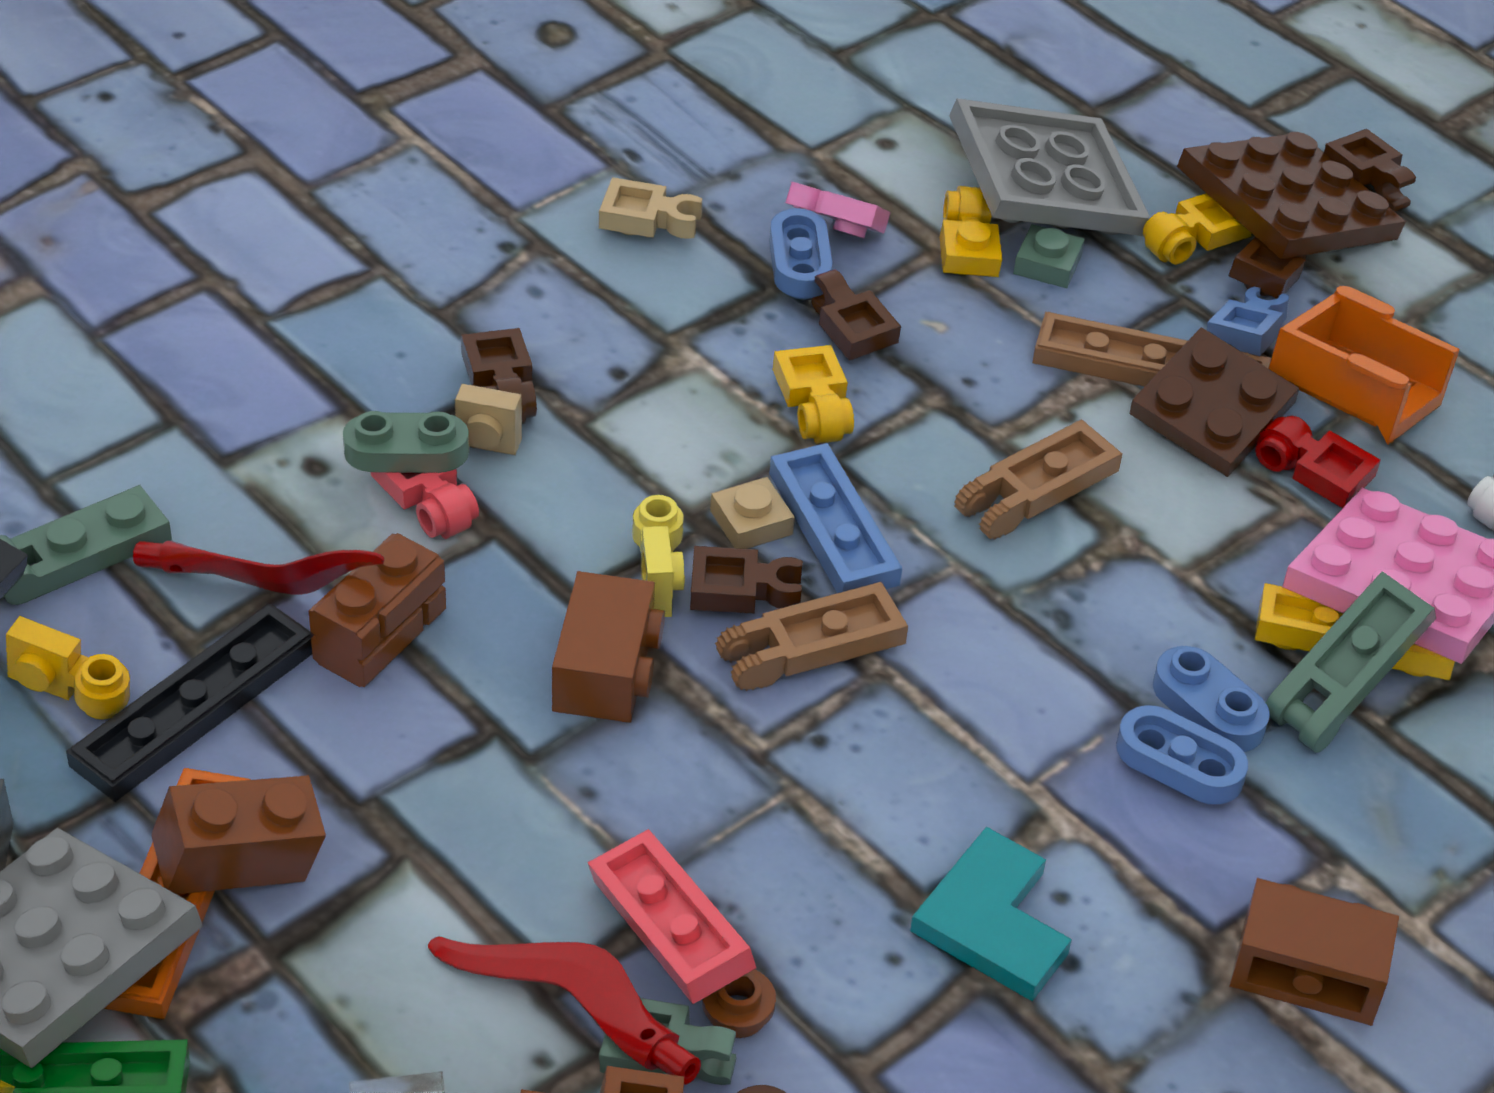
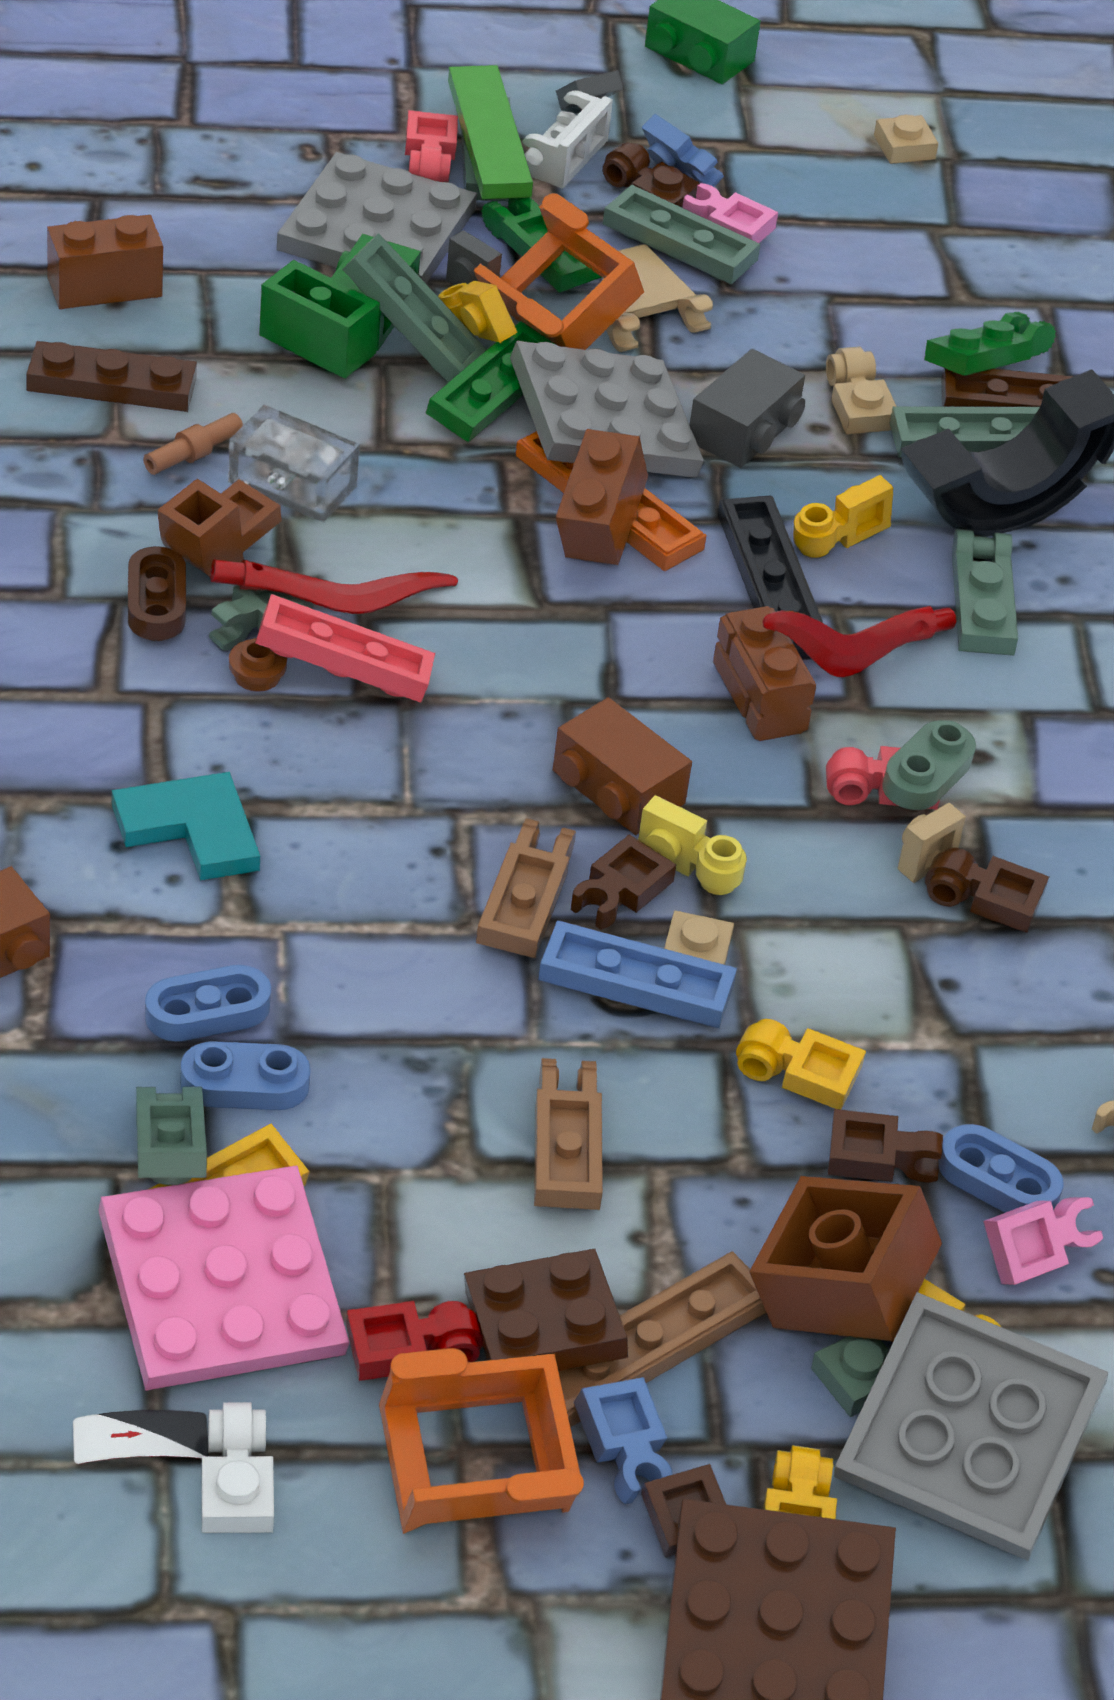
camera: 125 degrees right, 0 degrees up
none -> dark orange brick [749,1176,942,1341]

